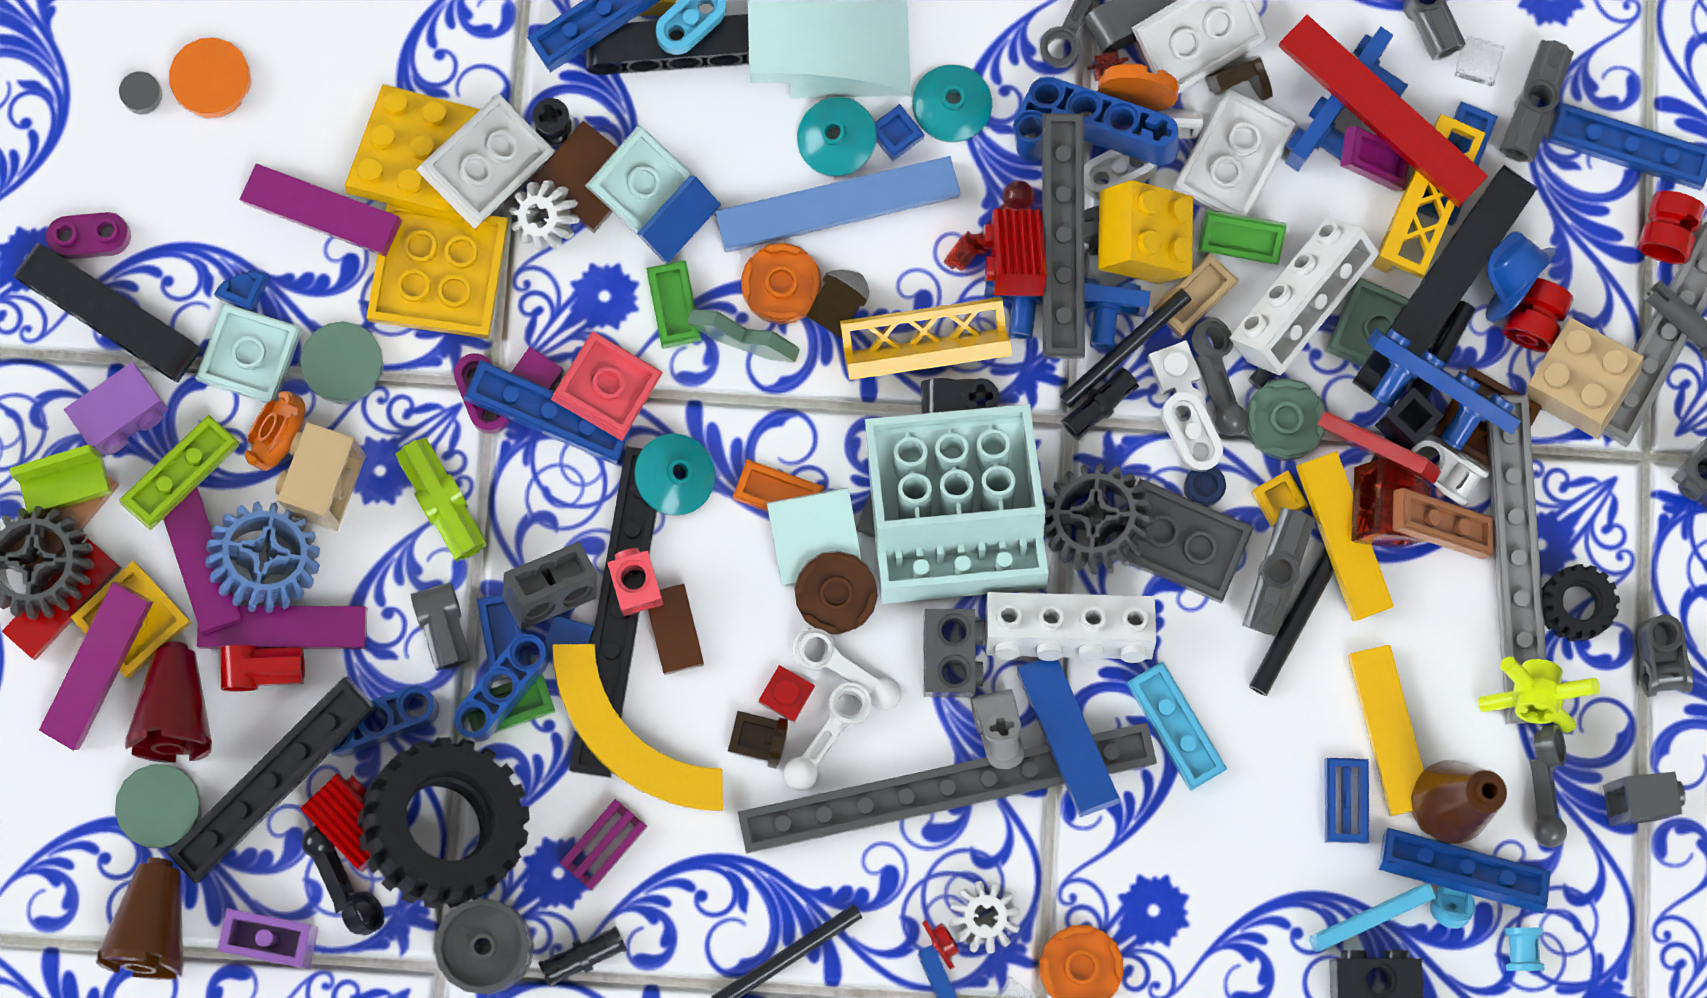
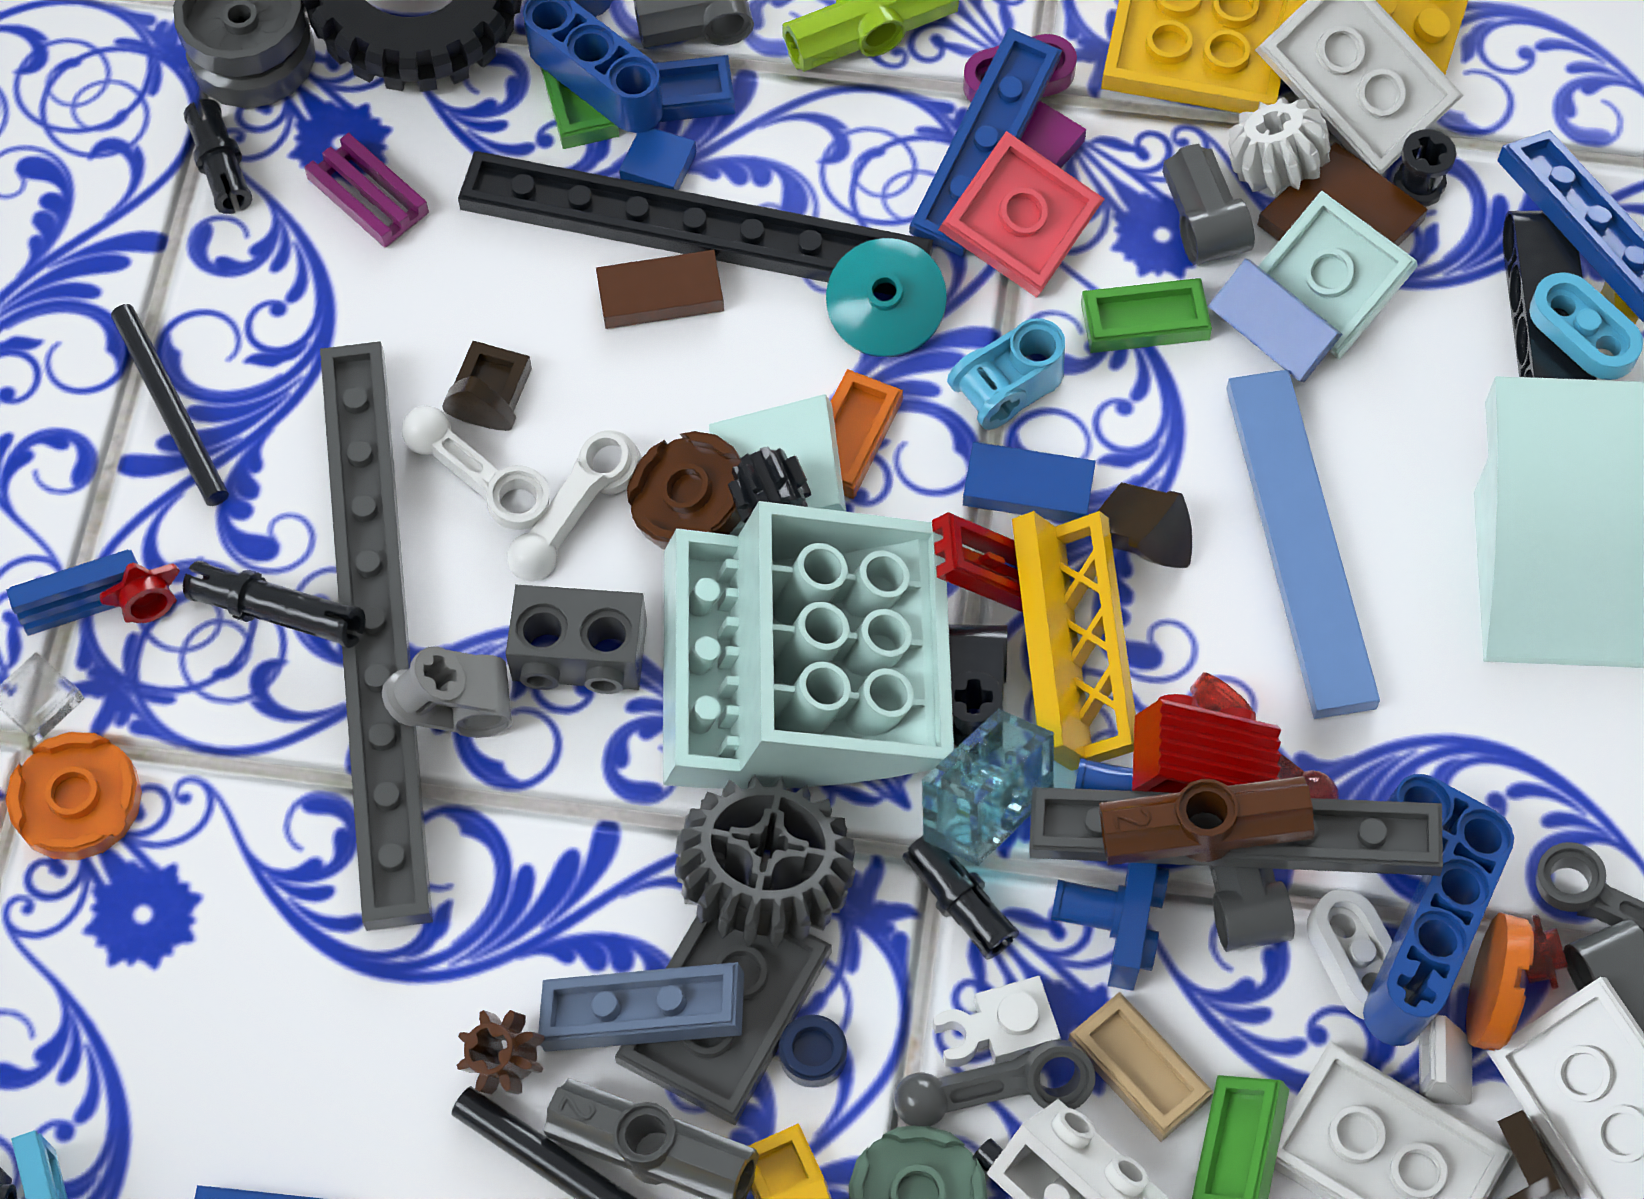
camera: 100 degrees right, 15 degrees down
dark grey brick [502,542,598,630] -> none
yellow tile [551,644,723,811] -> none
coral brick [607,548,664,616] -> none
sand green tile [687,309,800,363] -> none
orange tile [741,243,822,325] -> none
red plate [758,665,815,723] -> none
teal dish [797,97,877,177] -> none
blue tile [875,104,925,162] -> none
teal dish [912,64,992,142] -> none
white gear [949,881,1021,954] -> none
white brick [985,592,1156,663] -> none
blue tile [1017,659,1120,818] -> none
black bar [1059,288,1192,408] -> none
yellow brick [1098,180,1193,284] -> none
medium azure tile [1126,661,1227,791] -> none
white plate [1161,392,1223,472] -> none
none -> black pin [183,561,366,648]
none -> reddish brown gear [456,1010,545,1095]
none -> sand blue tile [538,962,744,1052]
none -> black gear [728,447,812,523]
none -> clear light blue brick [922,709,1054,866]
none -> red tile [932,512,1023,612]
none -> medium azure piece [947,318,1065,430]
none -> blue tile [962,442,1096,522]
none -> reddish brown piece [1099,776,1315,865]
none -> dark grey piece [1162,143,1255,265]

